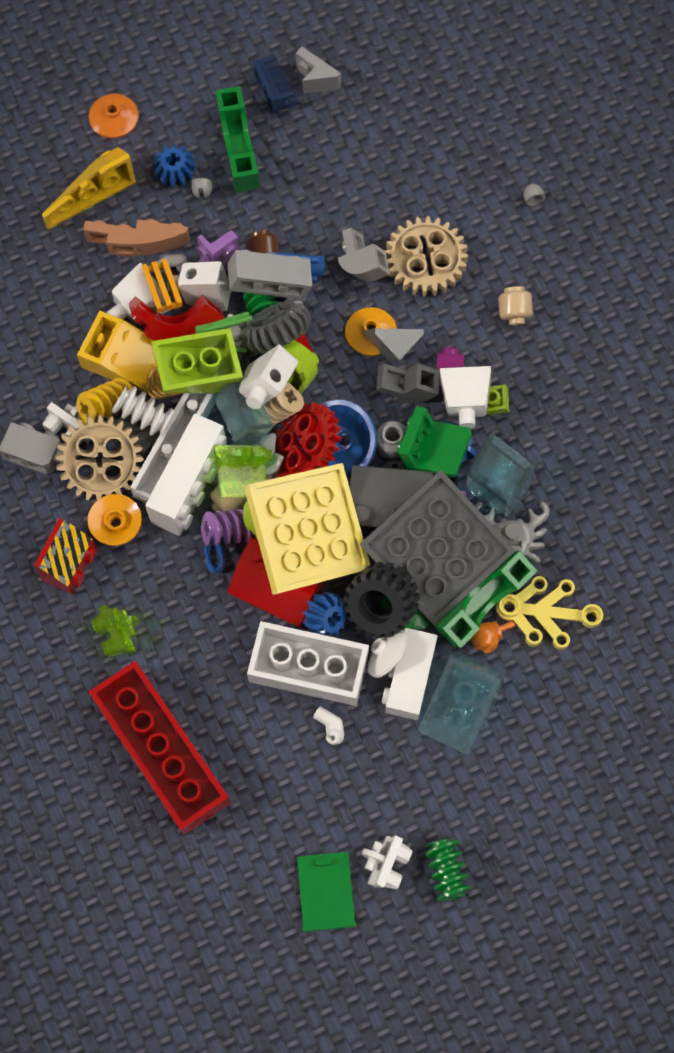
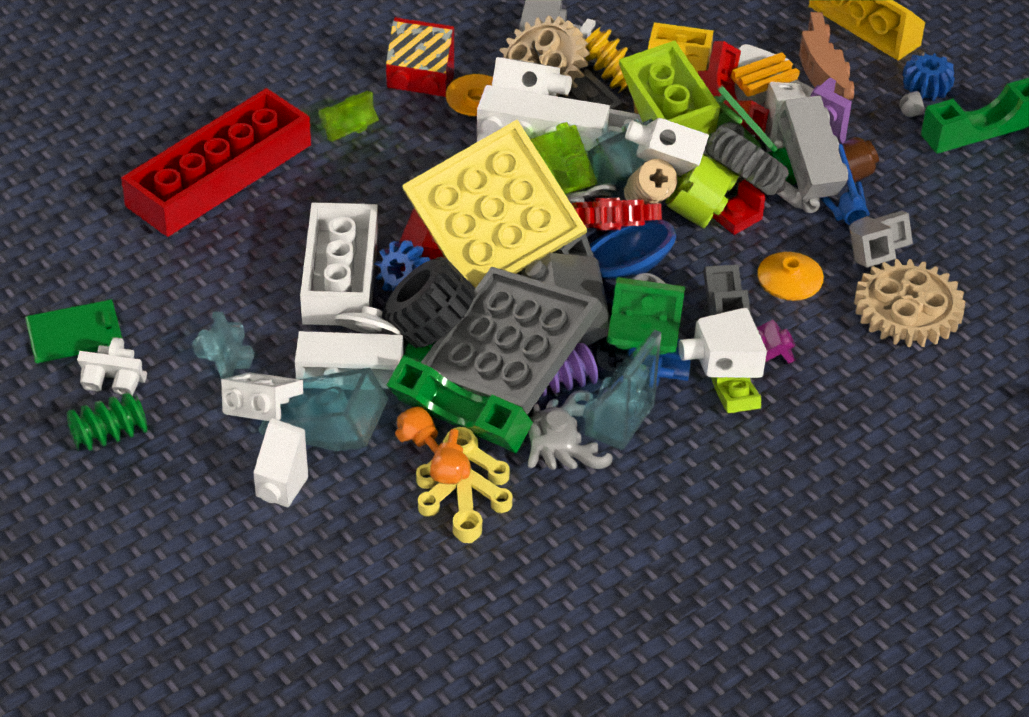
camera: 75 degrees right, 25 degrees down
orange dish [89,94,139,139] -> none
white piece [112,385,174,436] -> none
white arm [313,706,345,745] -> none
slope [365,329,424,362] -> none
tan head [498,286,533,326] -> none
none -> clear light blue hips [192,312,254,379]
none -> white bracket [221,372,303,421]
none -> white slope [254,418,308,508]
none -> orange piece [430,429,471,484]
none -> white torso [492,57,572,96]
none -> green container [717,85,777,152]

